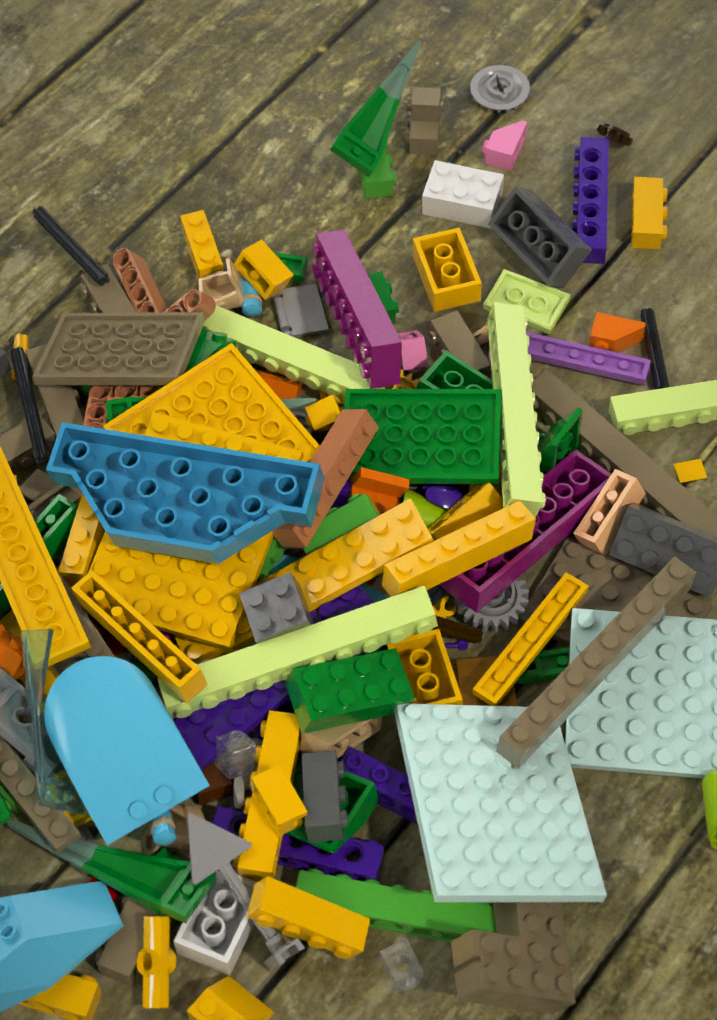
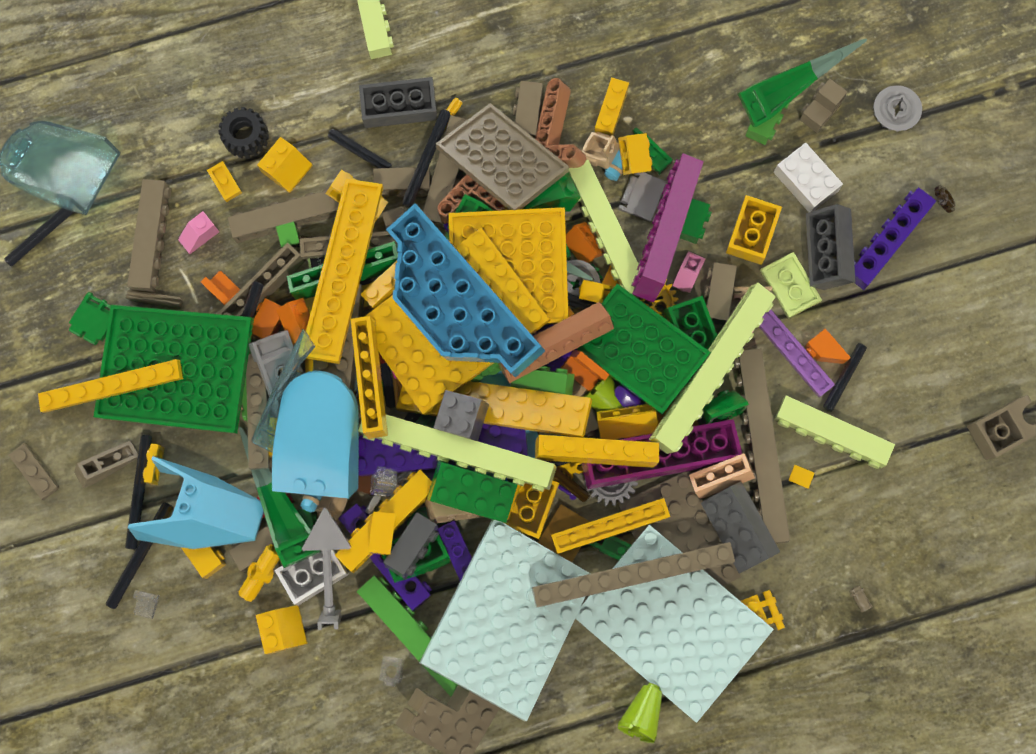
camera: 40 degrees right, 20 degrees up
black axle [32,206,110,286] -> none
yellow brick [246,876,370,959] -> none
bright pink slope [482,121,527,171] -> none
yellow brick [631,177,667,249] -> none

